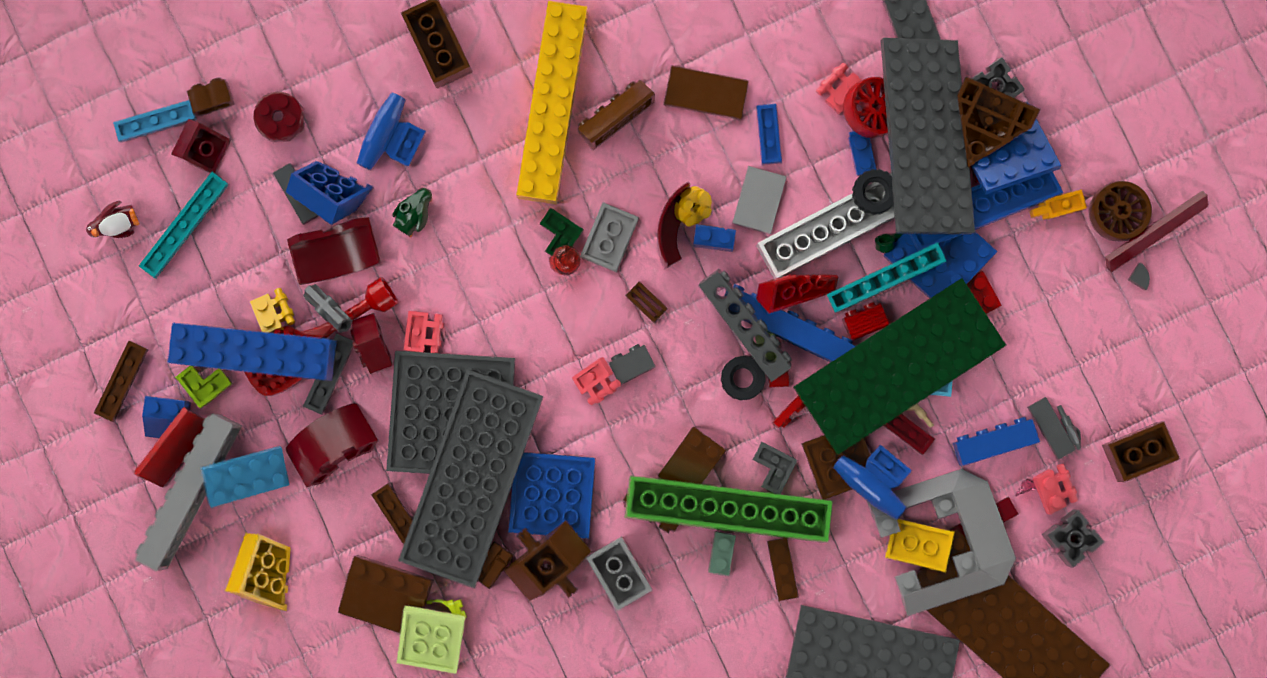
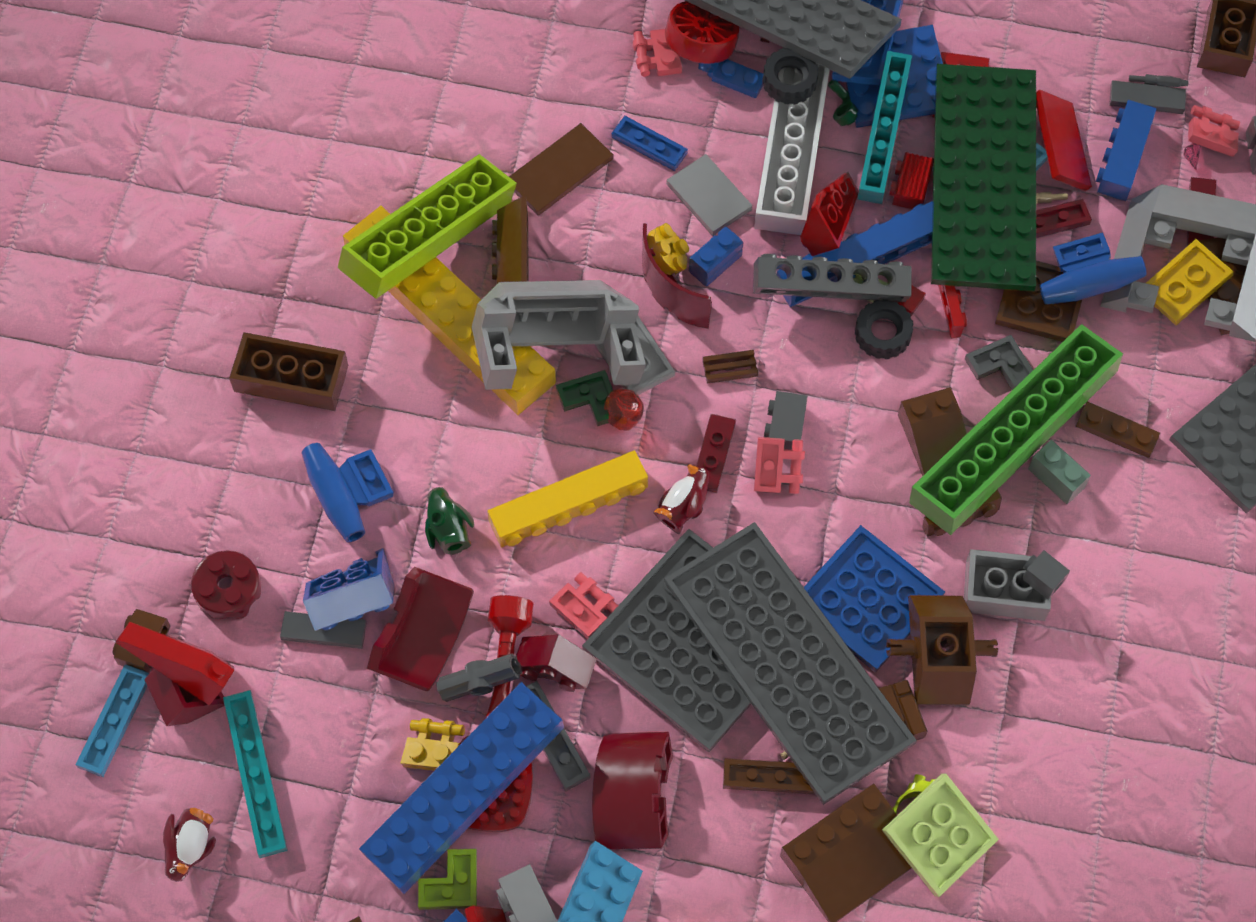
camera: 55 degrees left, 20 degrees down
none -> red wedge [115,622,235,705]
none -> lime brick [338,154,517,299]
none -> light grey wedge [472,280,646,390]
none -> yellow brick [487,450,648,548]
none -> dark red animal [653,464,710,534]
none -> dark red plate [696,414,736,493]
none -> dark grey brick [1023,550,1070,600]
none -> red tile [1036,90,1092,191]

